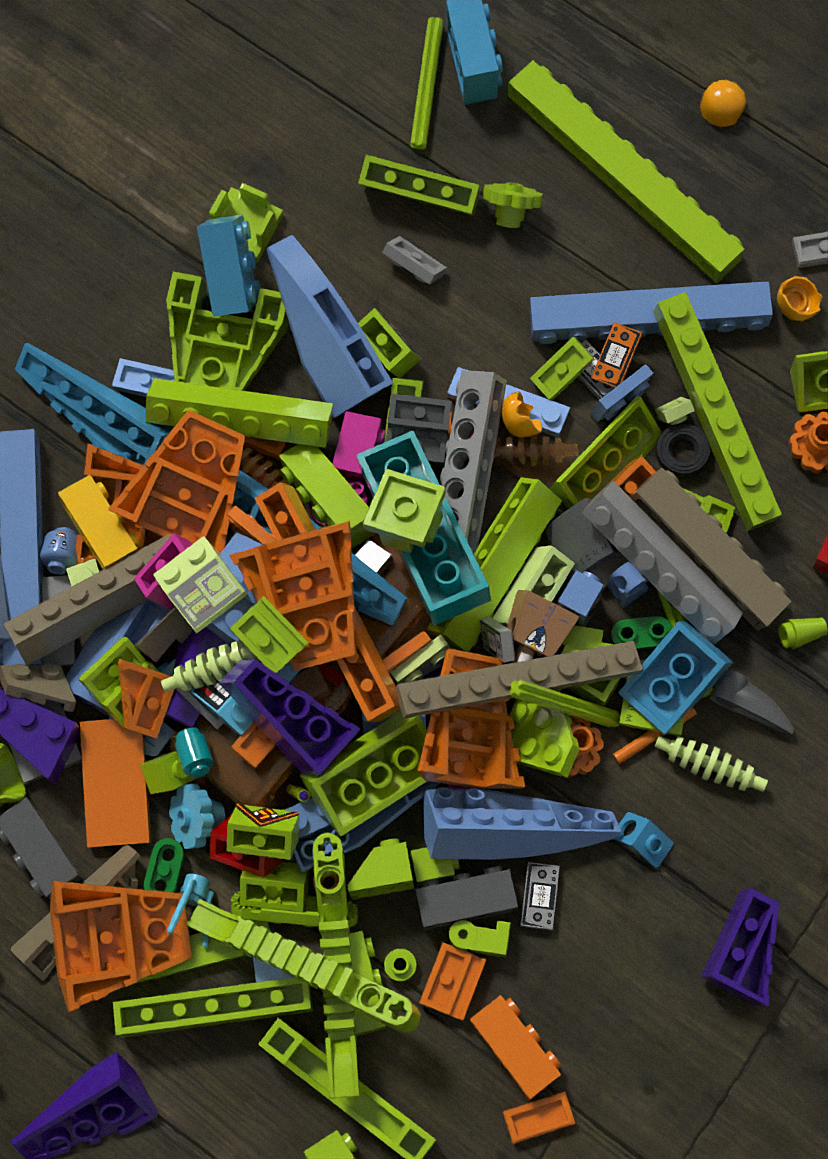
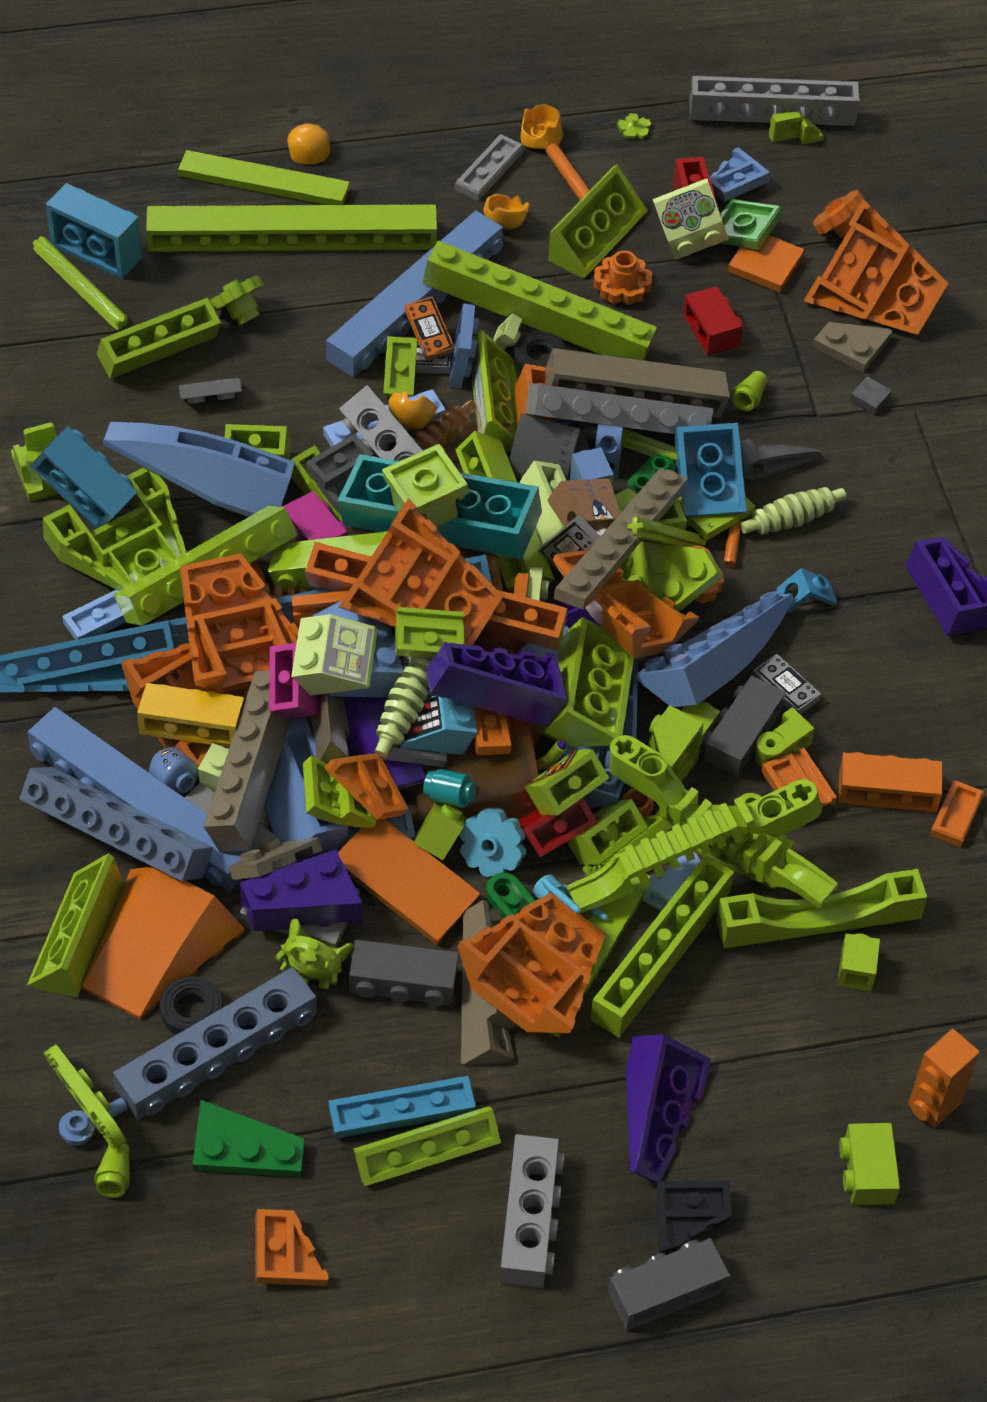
camera: 55 degrees left, 20 degrees down
none -> lime tile [178,150,350,205]

